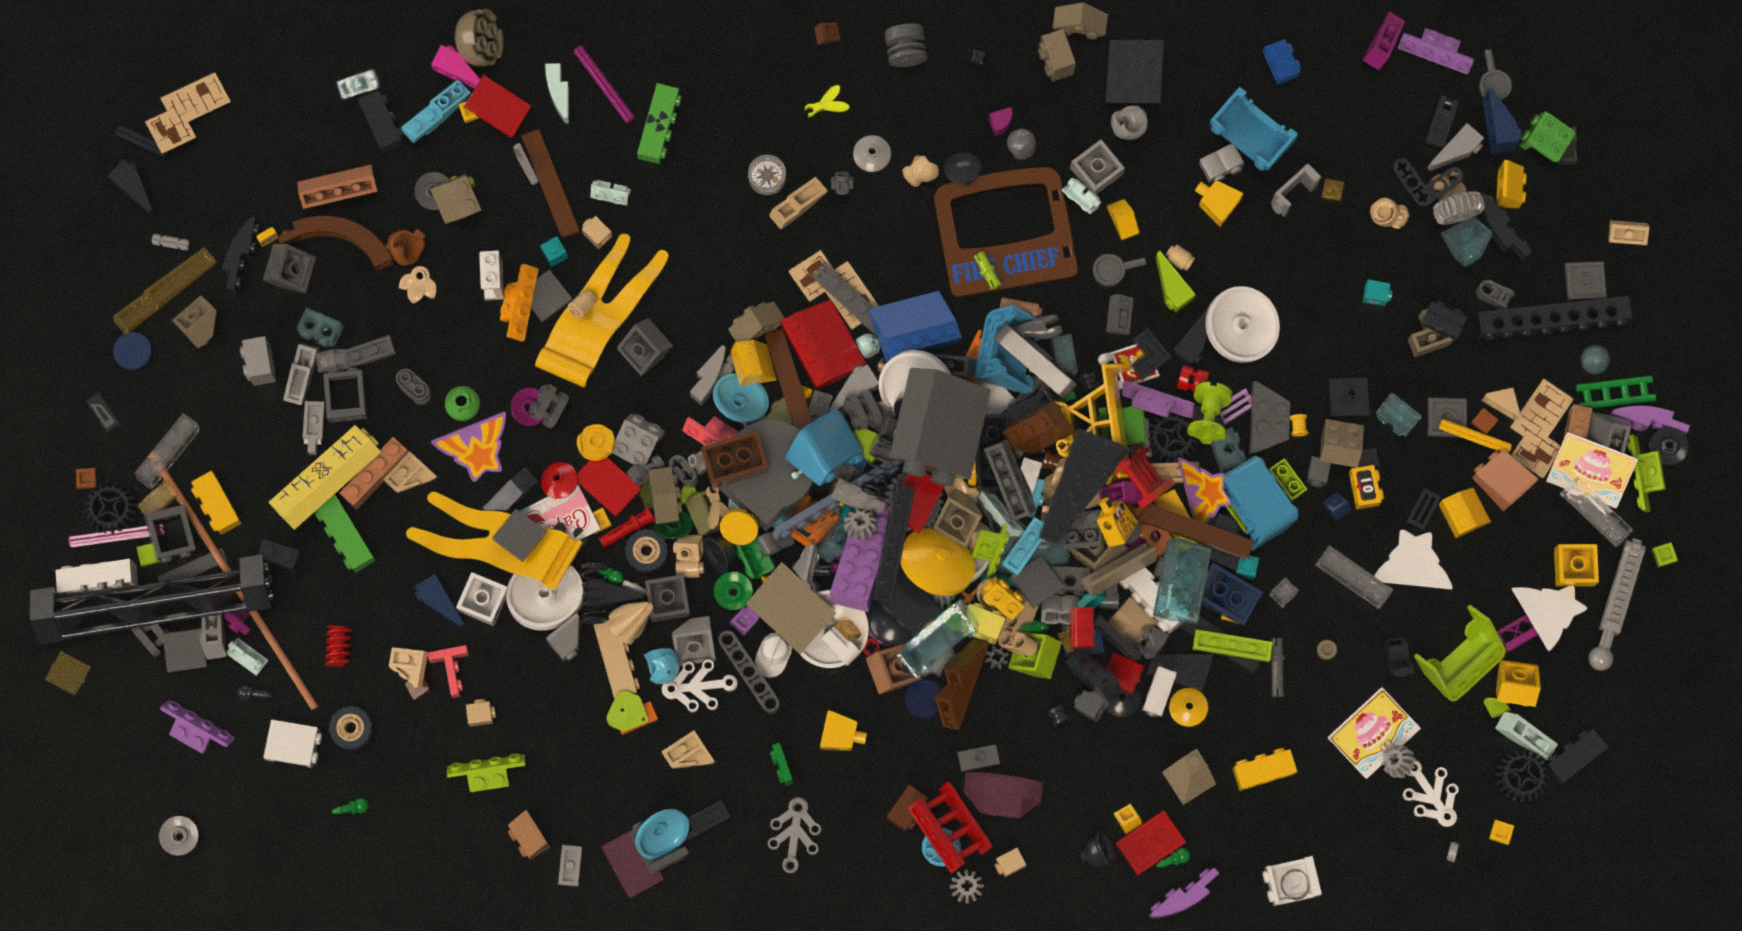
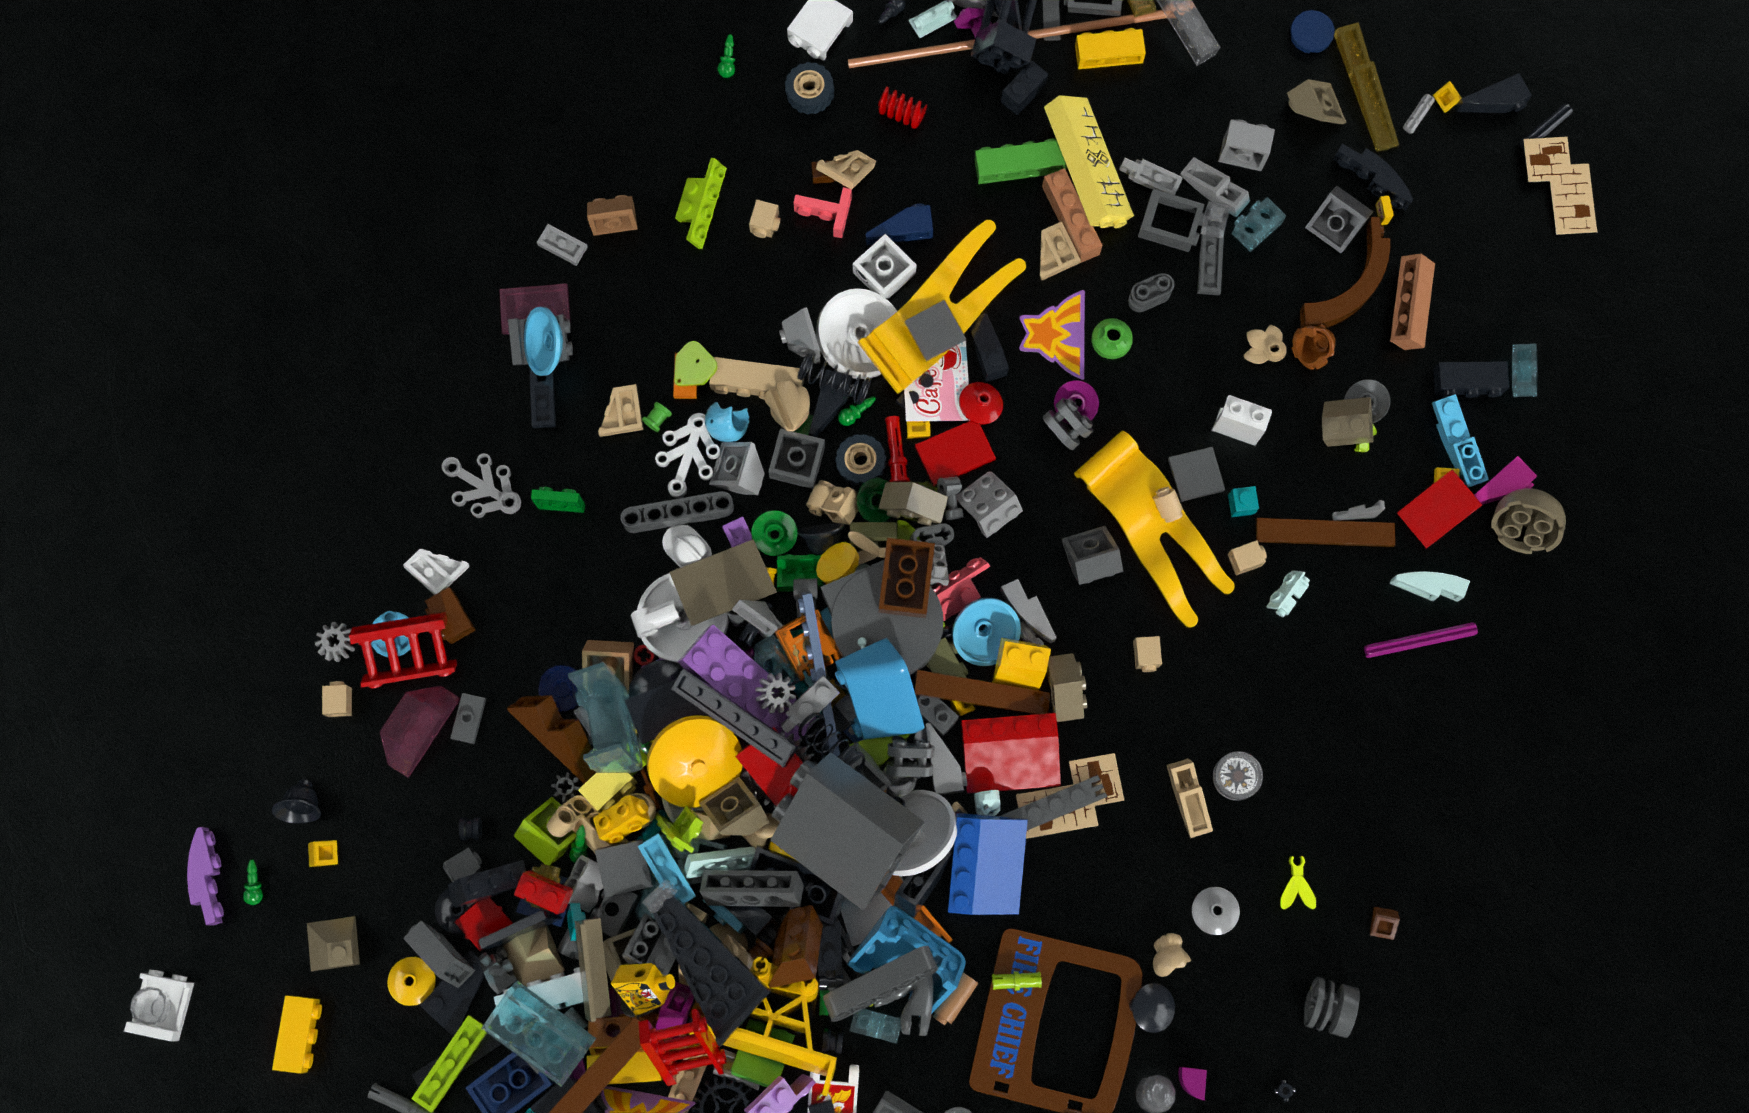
camera: 115 degrees right, 0 degrees up
light orange bracket [500,264,538,342] -> none
yellow tile [577,424,615,461] -> none
white helmet [622,580,647,596] -> none
bright green brick [637,83,682,164] -> none
yellow torso [820,710,867,751] -> none
dark grey gear [831,172,854,195] -> none
clear yellow tile [836,620,862,639] -> none
red tile [1115,810,1186,876] -> none
none -> white wing [403,549,469,595]
none -> bright green bush [642,402,672,432]
none -> clear piece [642,880,678,913]
none -> tan brick [1133,636,1162,672]
none -> yellow slope [1433,81,1462,113]

